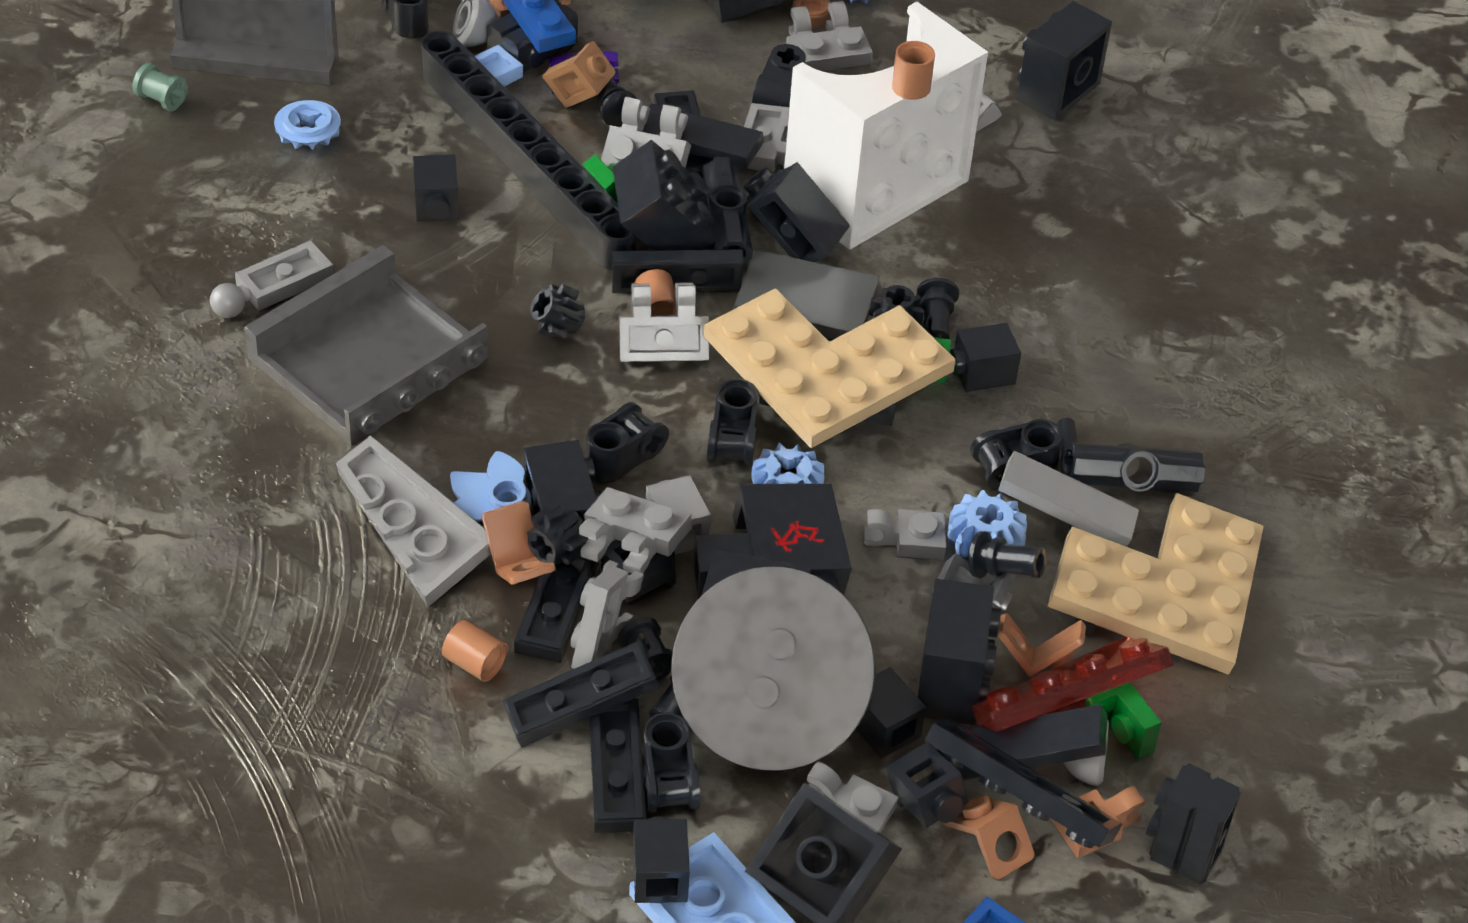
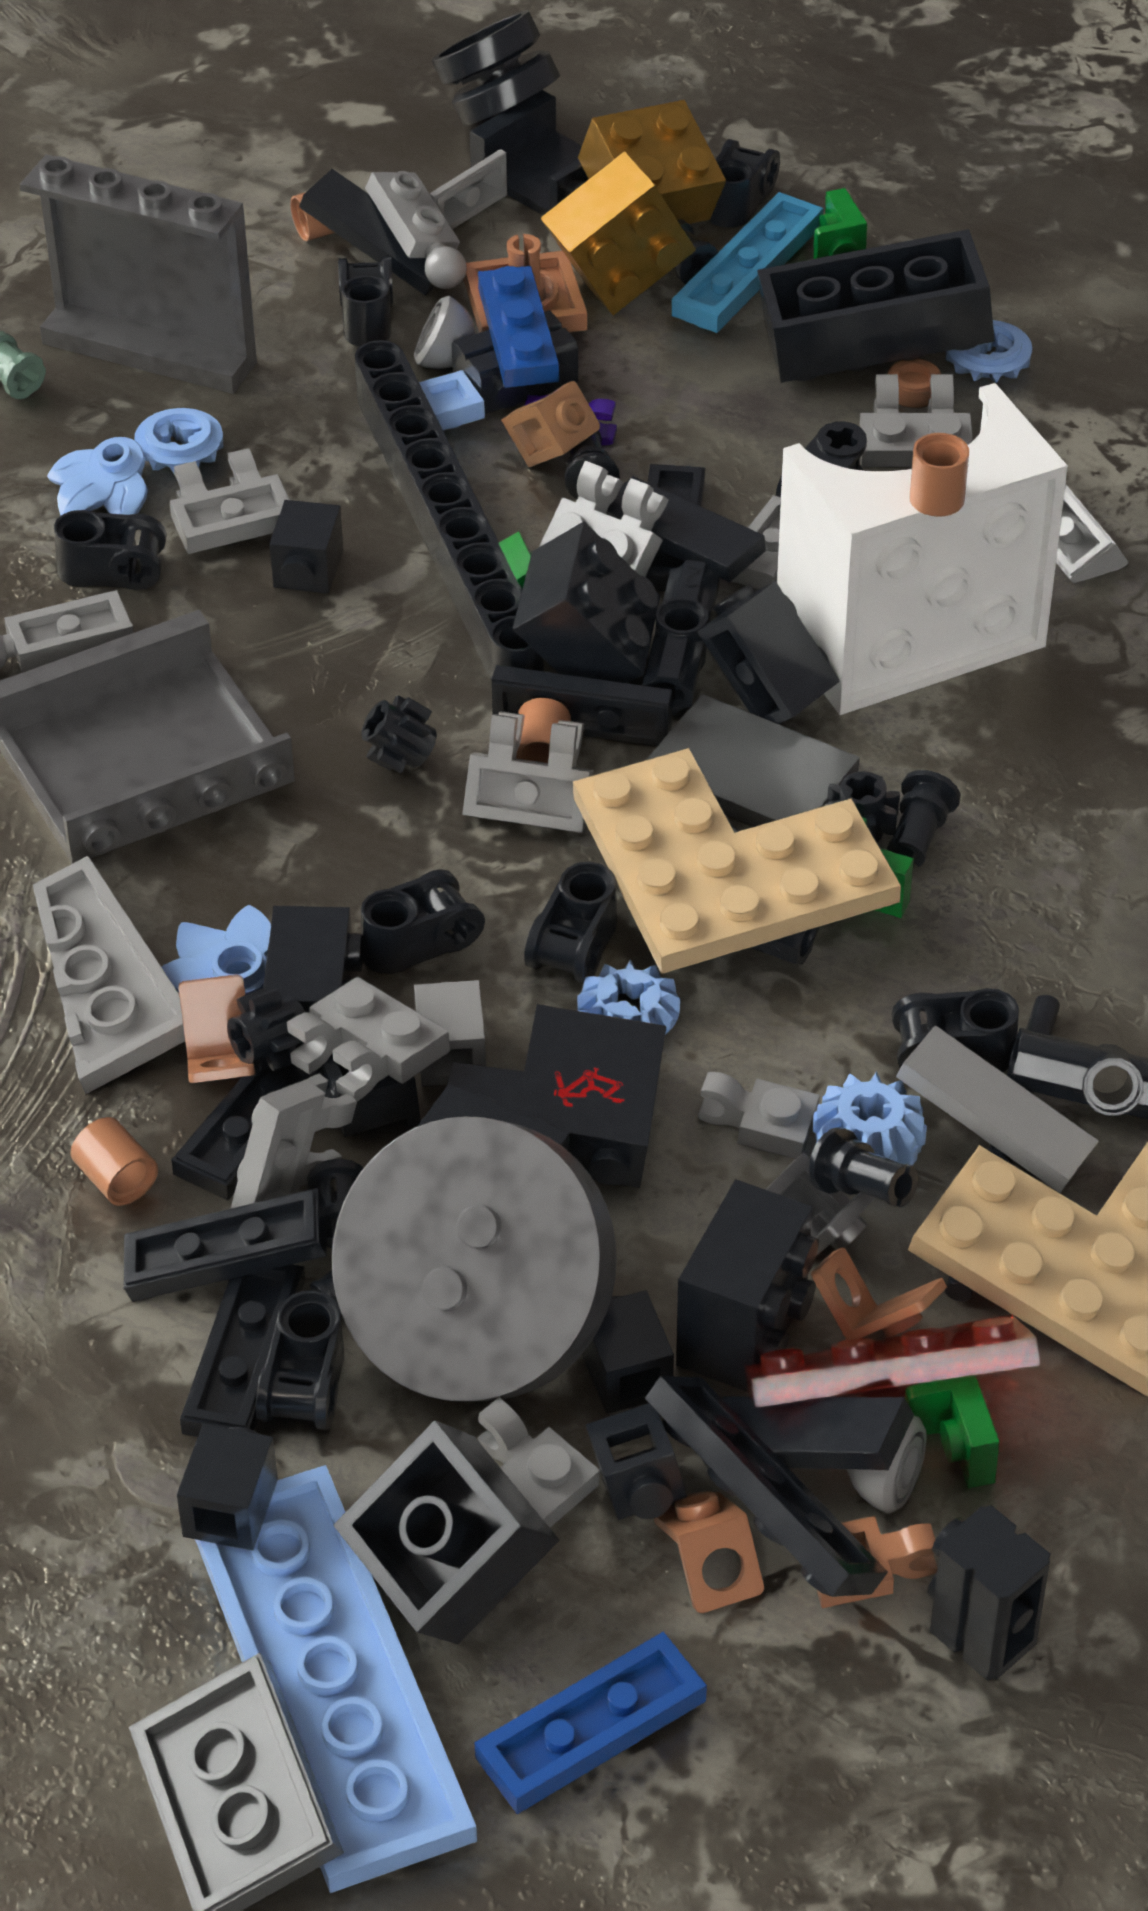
camera: 20 degrees right, 0 degrees up
black brick [950,323,1021,392] -> none
none -> light blue plate [47,437,148,515]
none -> black piece [54,510,167,590]
none -> light grey plate [170,448,290,554]

